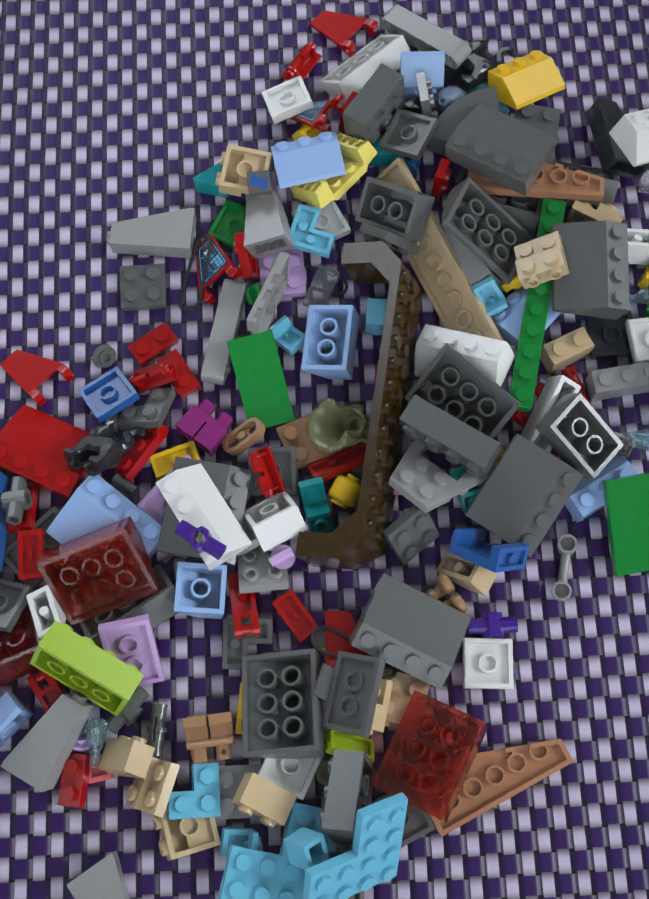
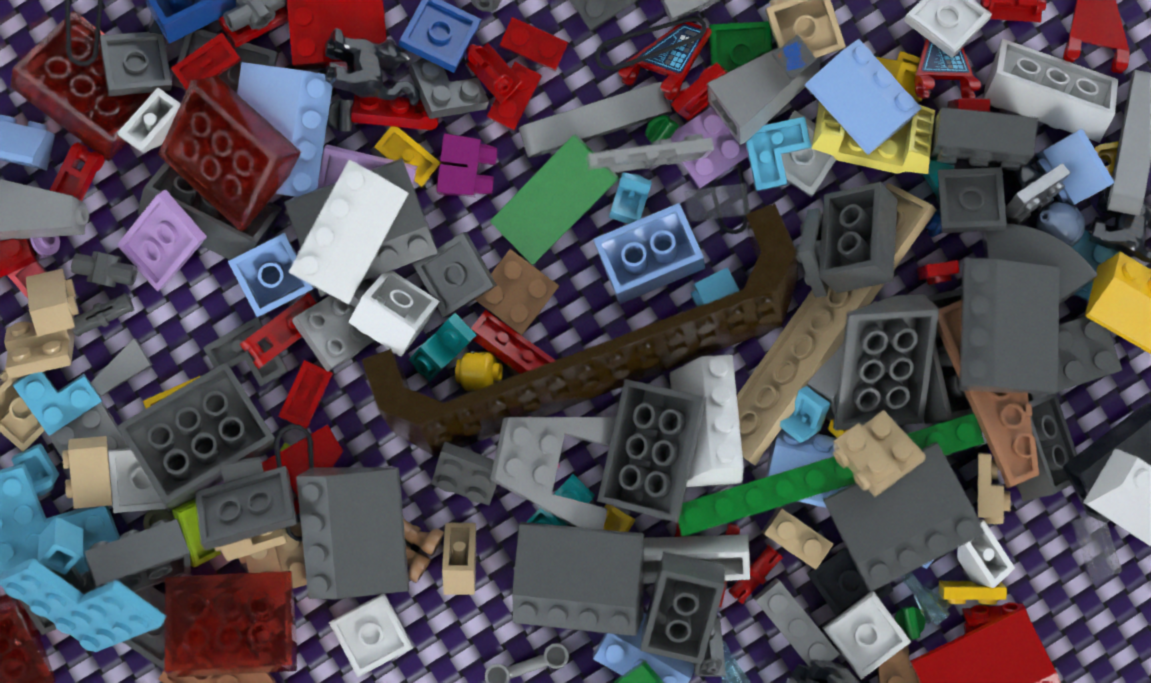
camera: 60 degrees right, 15 degrees up
lime brick [30,621,144,716] -> none
clear light blue cone [84,718,110,768] -> none
dark purple axle [175,520,227,560] -> none
medium nougat hips [182,712,235,764] -> none
medium nougat plate [222,417,265,456] -> none
red hinge [248,446,285,498] -> none
lavender plate [269,545,296,570] -> none
olive hair [307,398,369,453] -> none
dark grey brick [399,394,500,478] -> none
blue panel [449,527,530,573] -> none
dark purple axle [467,612,518,638] -> none

